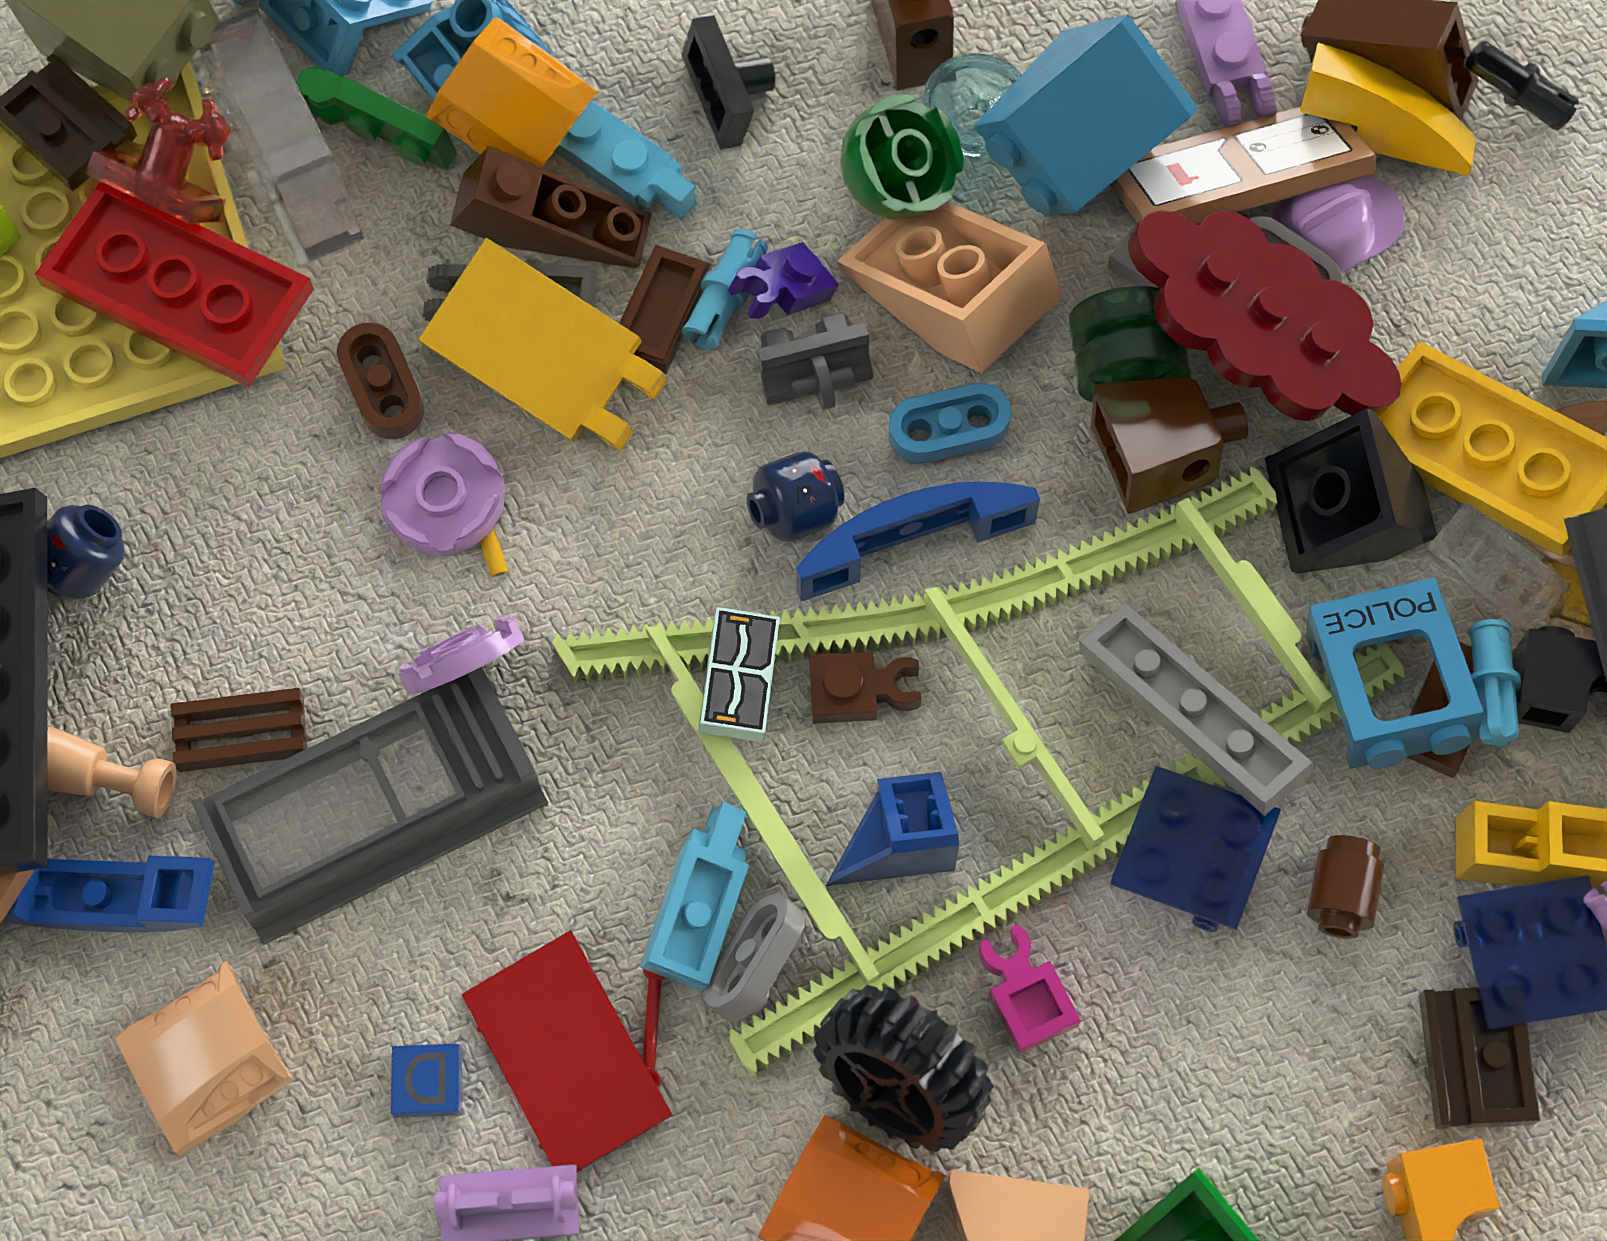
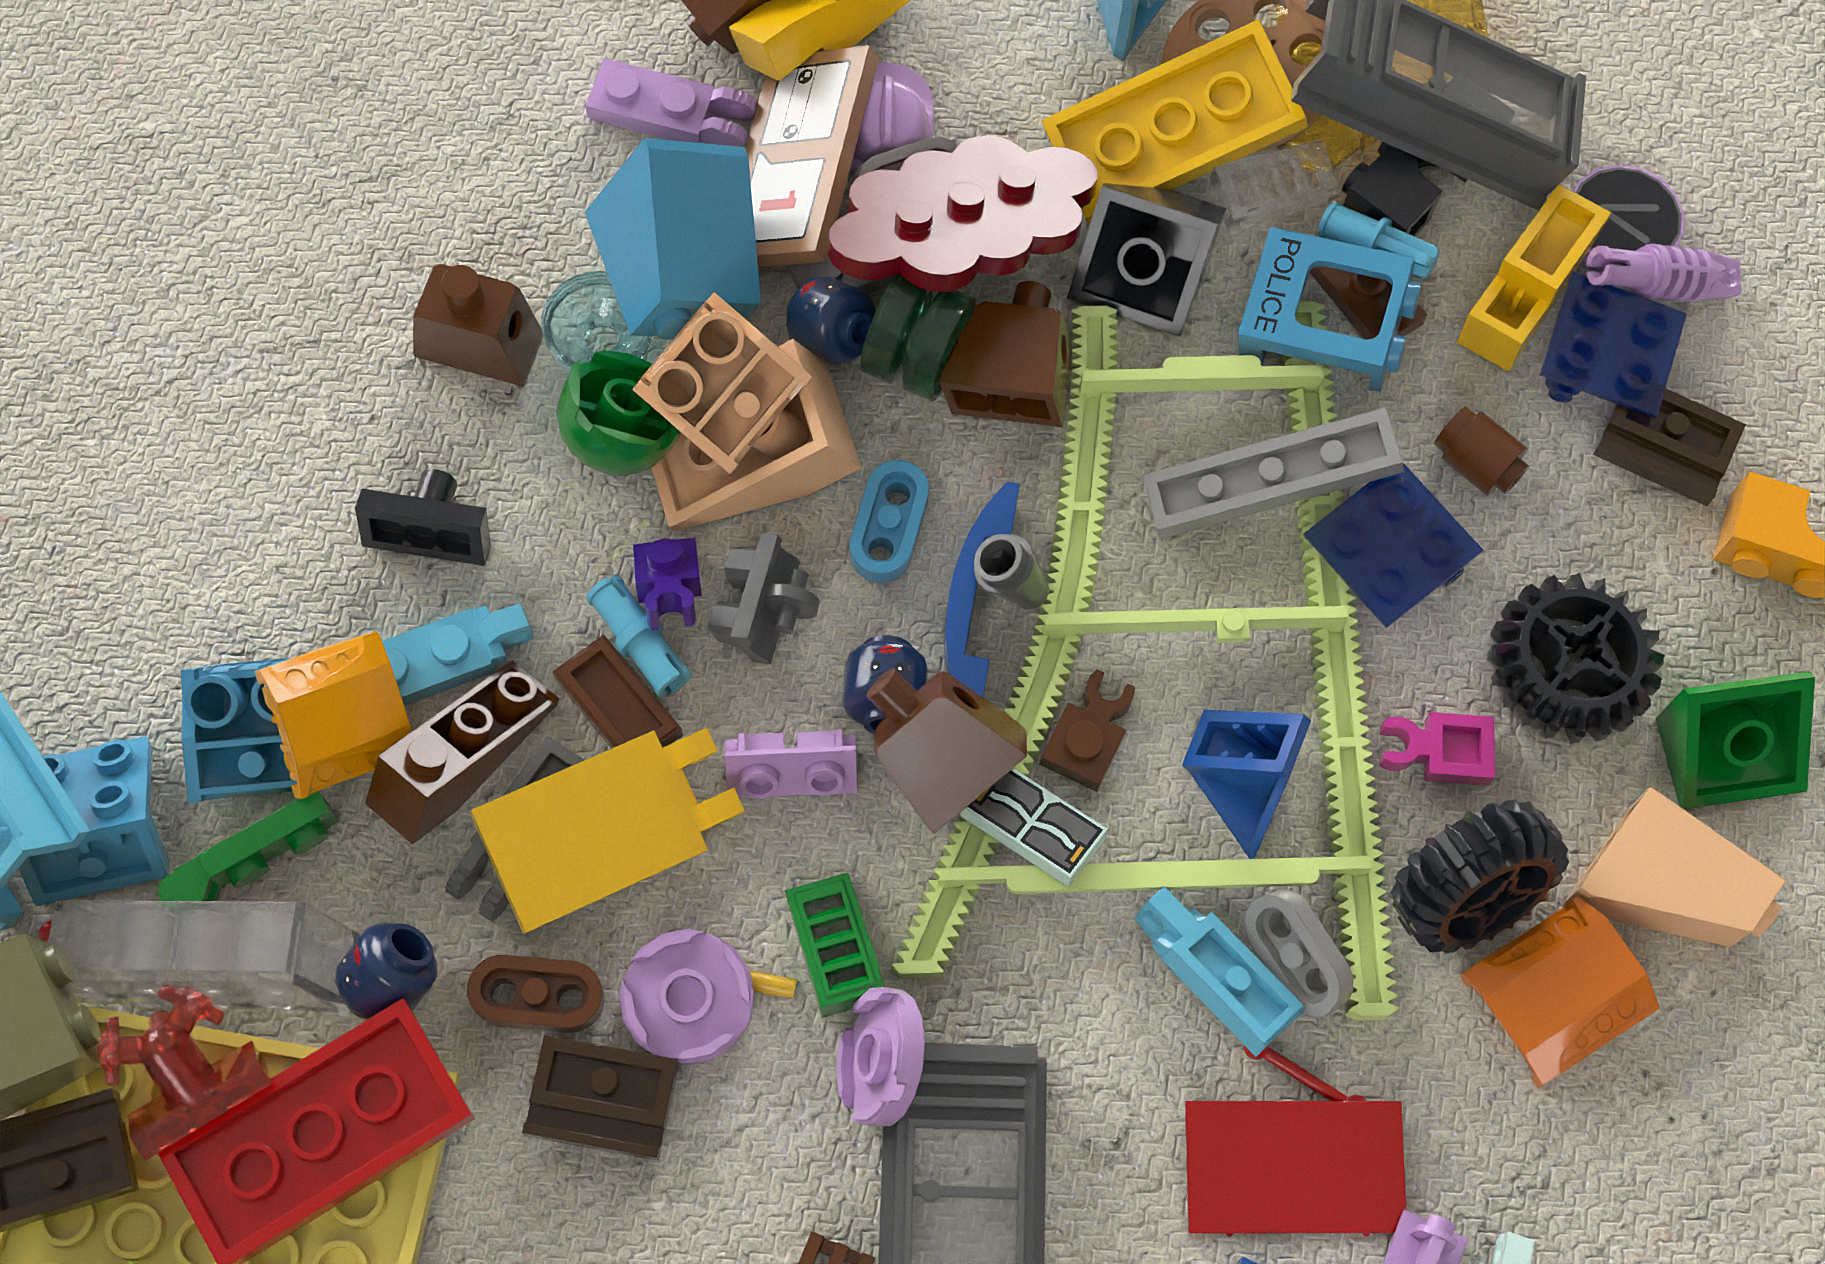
camera: 65 degrees left, 0 degrees up
none -> dark blue head [335,923,437,1020]
none -> dark brown plate [522,1035,680,1161]
none -> light nougat slope [632,292,812,474]
none -> lavender hinge [724,729,857,799]
none -> green slope [785,872,885,1018]
none -> dark blue head [786,277,877,365]
none -> torso [866,668,1027,834]
none -> dark grey cone [974,534,1049,609]
none -> black gear [1487,572,1665,744]

